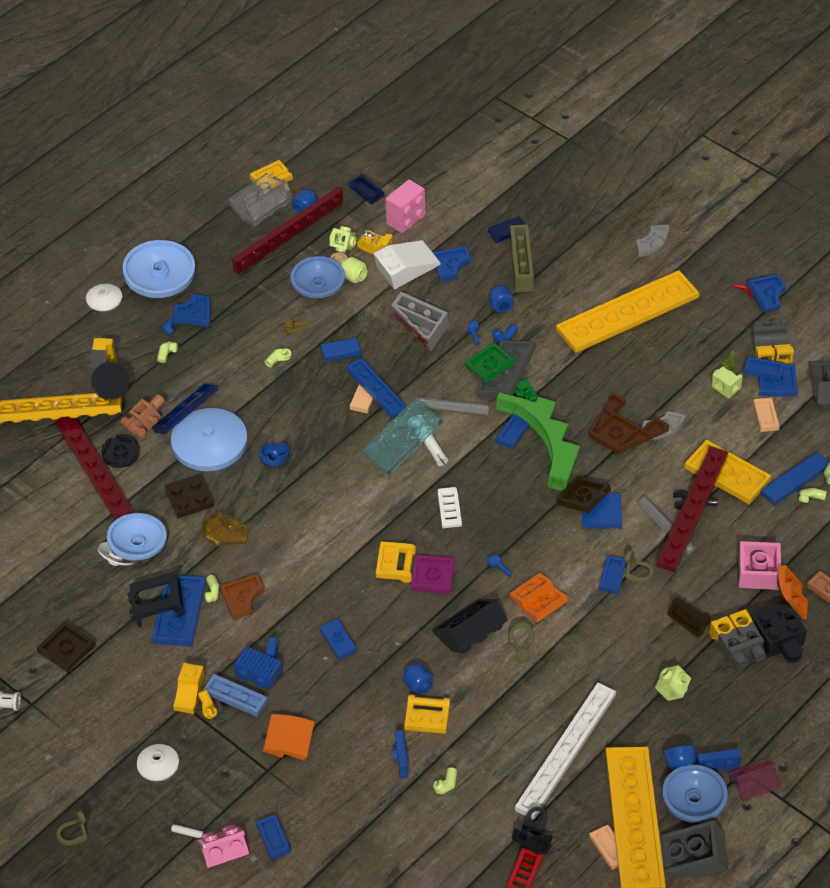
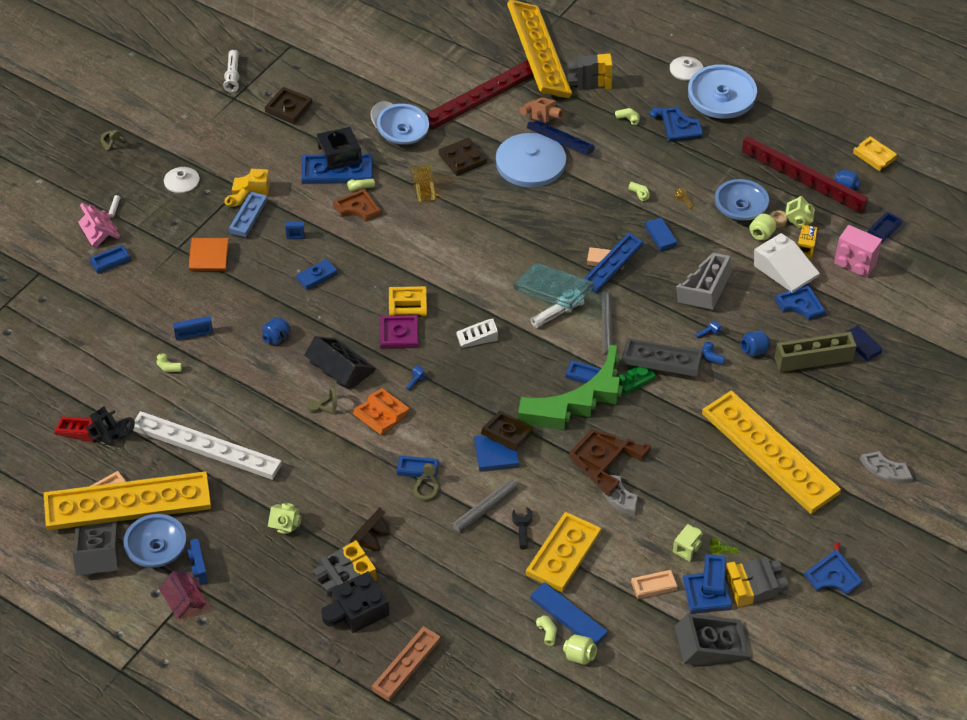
camera: 80 degrees right, 0 degrees up
black tile [91,362,129,400] -> none
black tile [101,435,140,468] -> none
clear slope [227,173,293,227] -> none
blue brick [233,646,283,689] -> none
blue hair [259,442,290,468] -> none
yellow plate [404,694,450,734] -> none
green tile [465,343,516,384] -> none
dark red plate [656,446,729,573] -> none
blue hair [664,745,697,770] -> none
bright pink brick [738,541,781,590] -> none
orange slope [778,565,808,619] -> none

